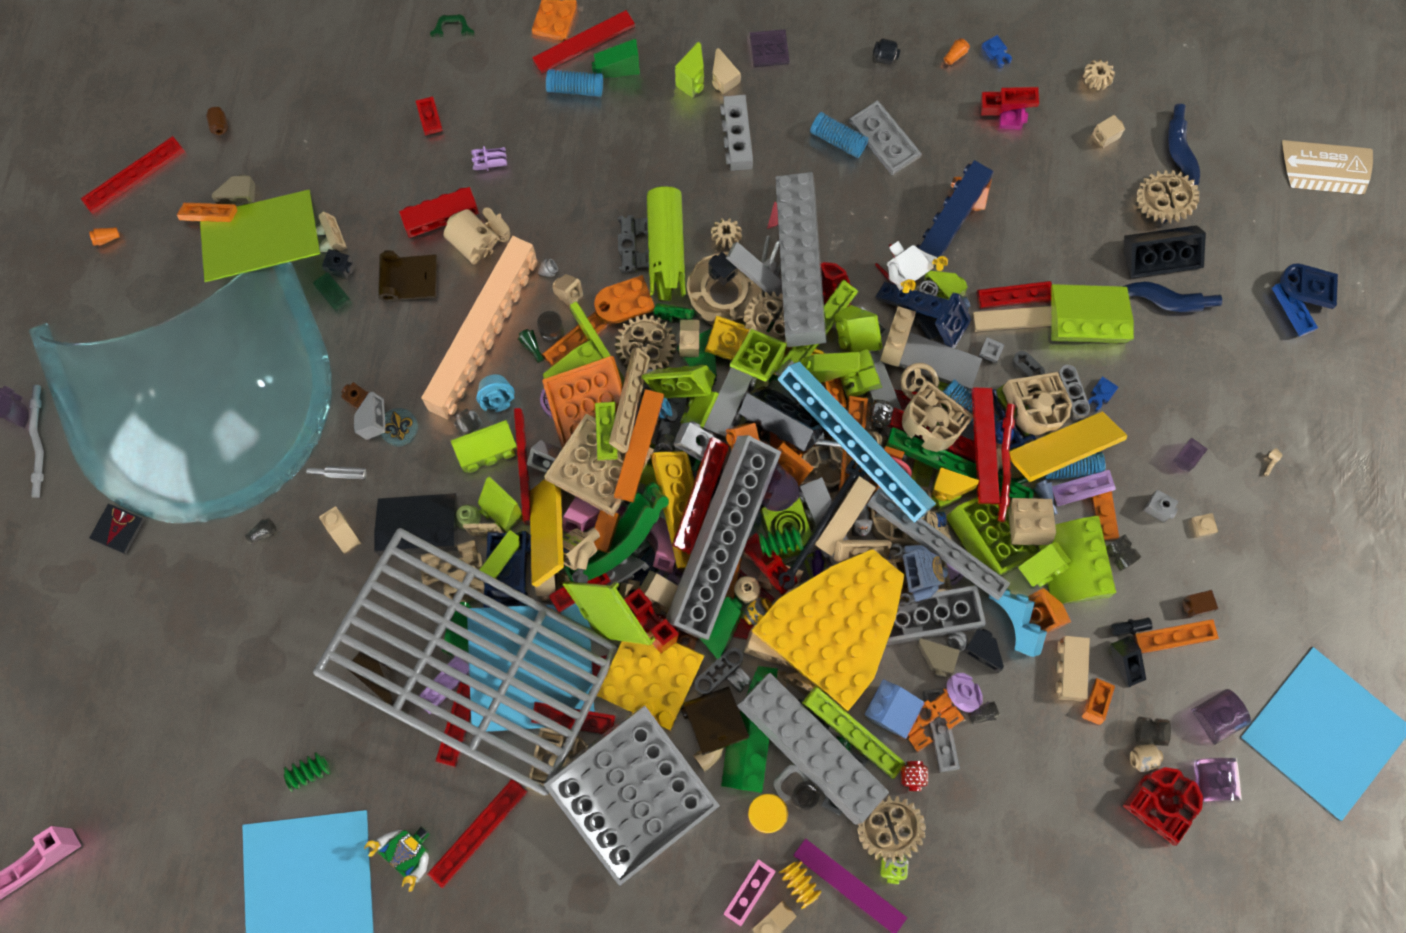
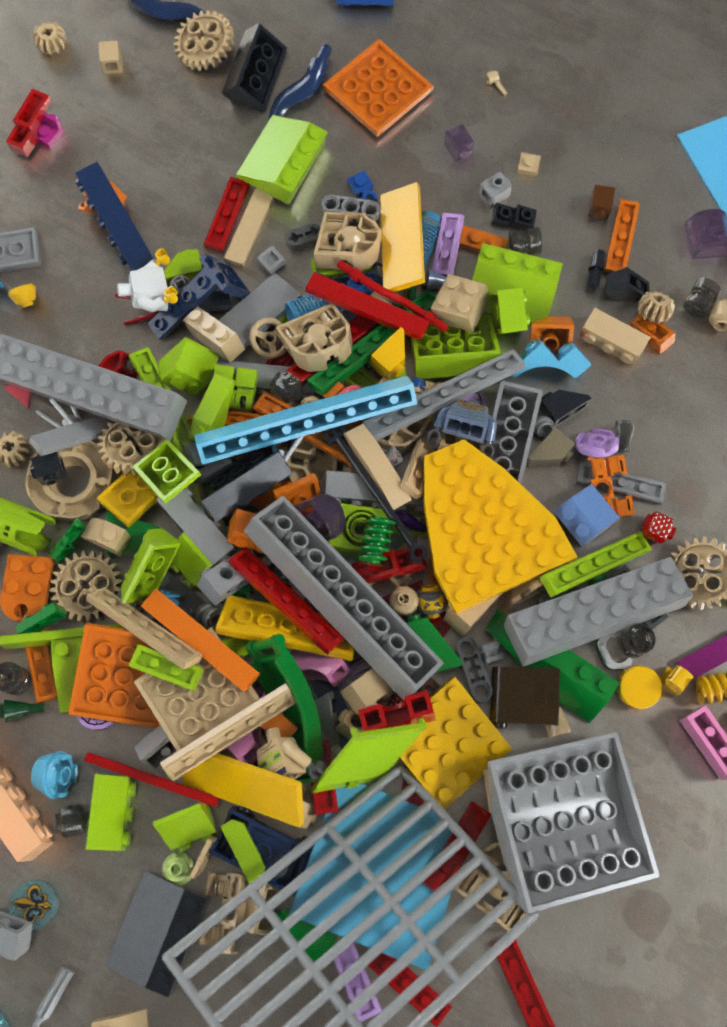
camera: 65 degrees left, 0 degrees up
none -> yellow cone [8,283,36,308]
none -> green plate [15,603,67,634]
none -> tan tile [160,683,296,781]
none -> orange plate [323,39,433,137]
none -> black slope [491,202,537,229]
none -> tan gear [637,291,675,324]
none -> yellow leg [659,665,693,697]

